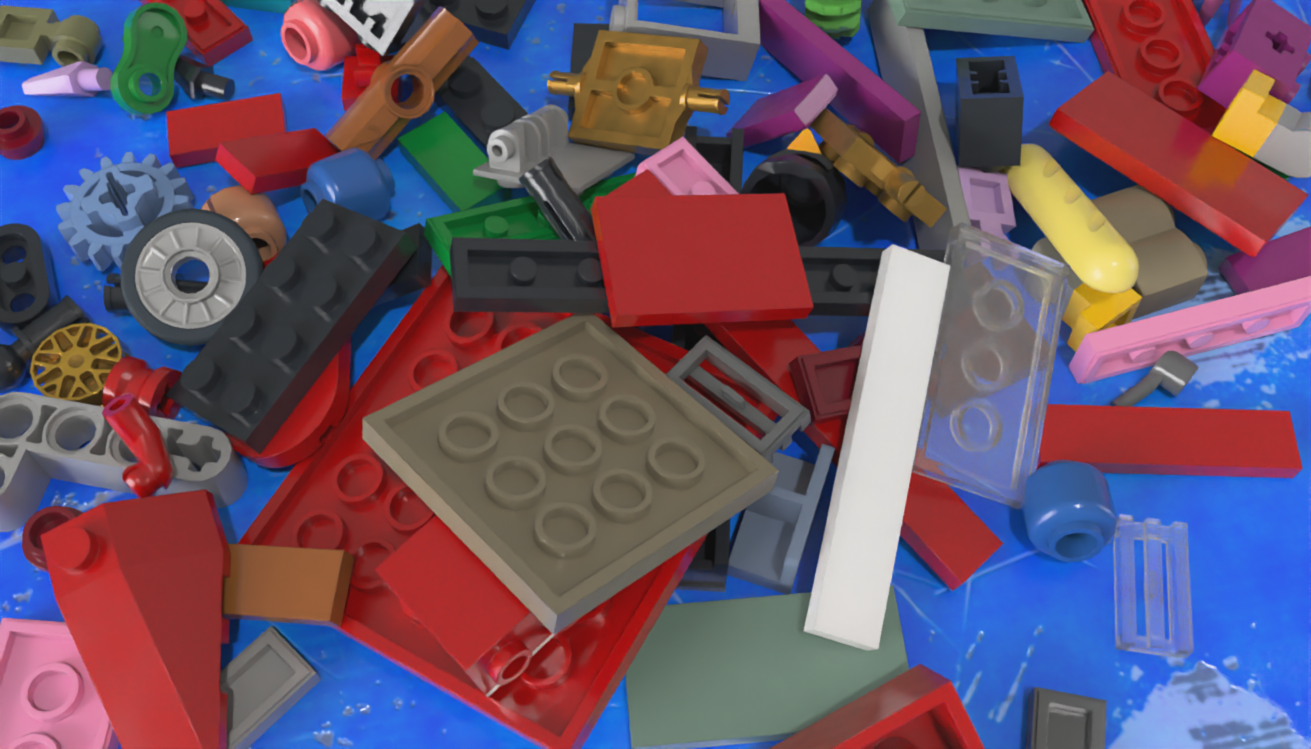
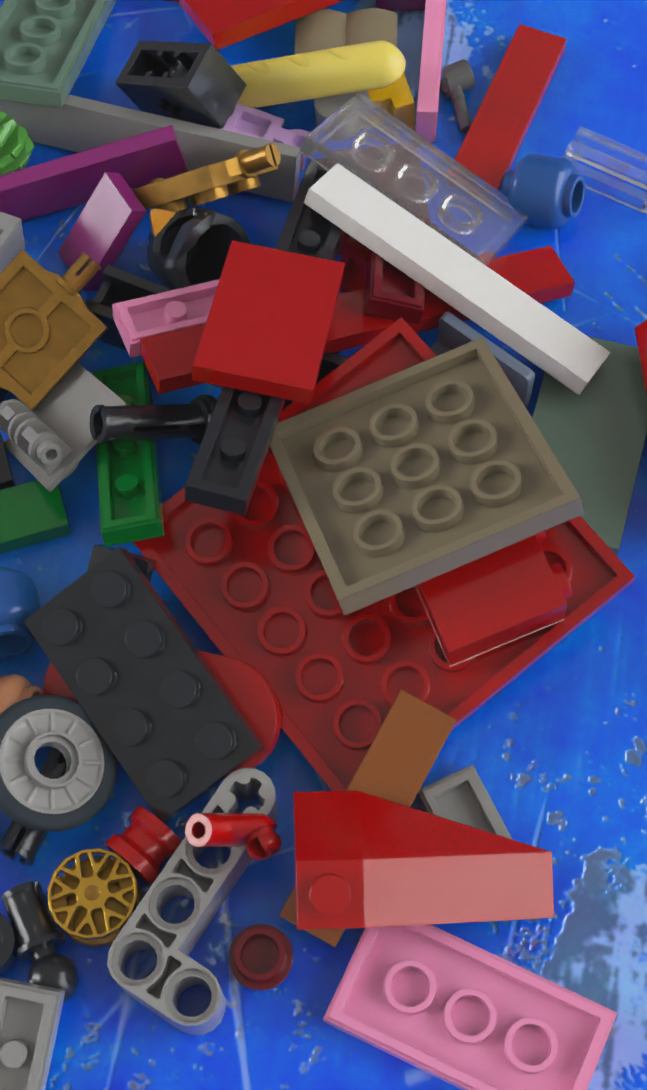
camera: 65 degrees left, 5 degrees up
dark grey tile [666,335,811,464] -> none

